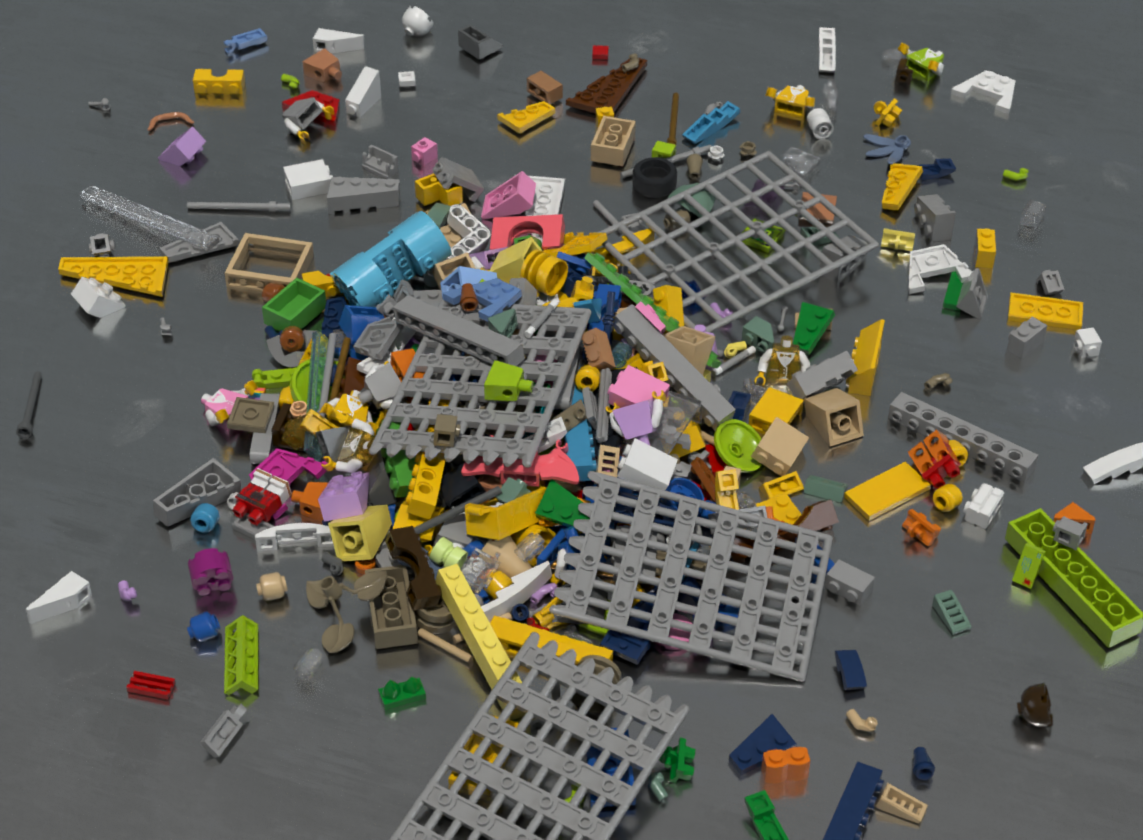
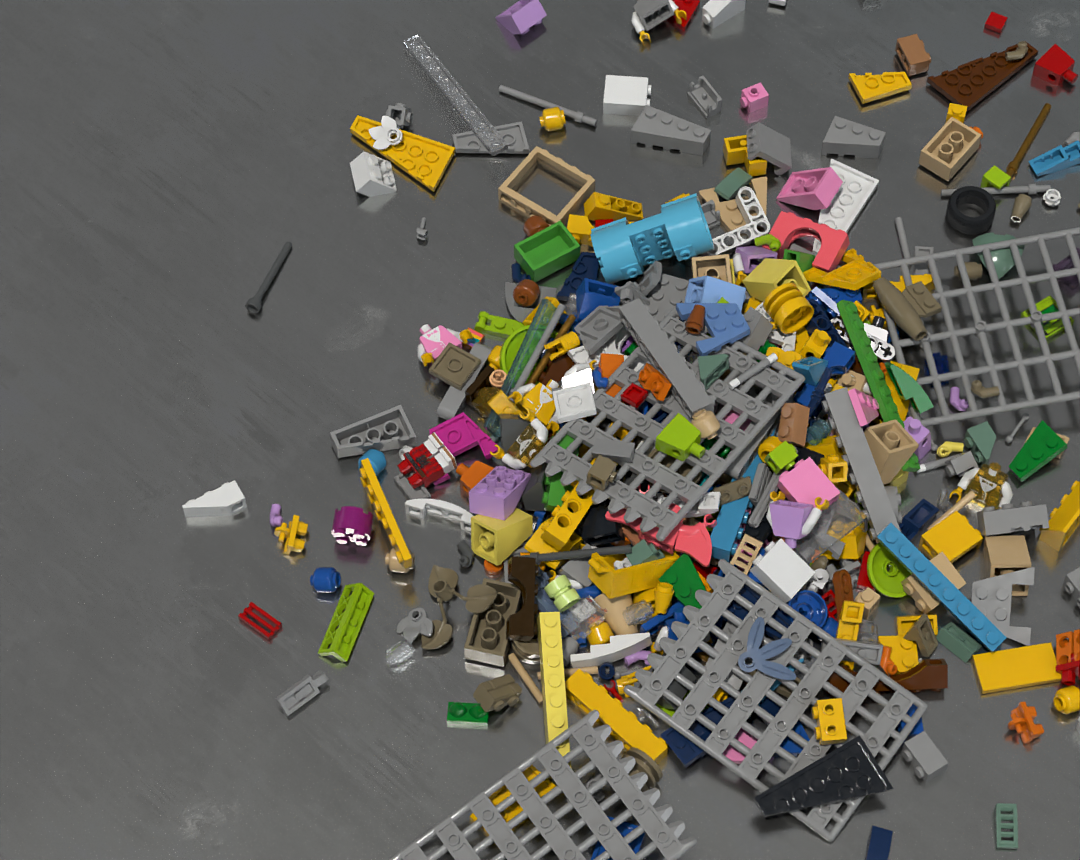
camera: 25 degrees right, 15 degrees up
none -> yellow hips [274,515,308,555]
none -> yellow wing [359,458,412,569]
none -> white plate [369,116,403,150]
none -> light grey plate [396,607,433,644]
none -> dark tan brick [473,674,522,712]
none -> yellow head [539,107,566,132]
none -> yellow hinge [544,331,580,361]
none -> white tile [552,382,597,423]
none -> yellow slope [584,192,643,221]
none -> light grey slope [591,438,635,462]
none -> blue arm [592,367,608,388]
none -> red tile [620,383,648,408]
none -> orange slope [638,363,672,401]
none -> yellow cone [654,582,674,614]
none -> tan head [691,409,720,440]
none -> sand blue plant [738,617,796,680]
none -> black wing [753,735,894,817]
none -> lime arm [754,234,781,252]
none -> lime brick [764,440,799,475]
none -> yellow brick [812,698,847,745]
none -> light grey wedge [821,116,886,159]
none -> dark tan plate [873,277,942,341]
none -> dark azure brick [875,523,1007,652]
none -> green slope [884,362,934,414]
none -> dark tan slope [903,614,938,657]
none -> tan bar [927,490,976,530]
none -> light grey brick [945,451,979,477]
none -> dark tan arm [971,380,1000,398]
none -> light grey wing [971,567,1035,646]
none -> red torso [1032,44,1078,86]

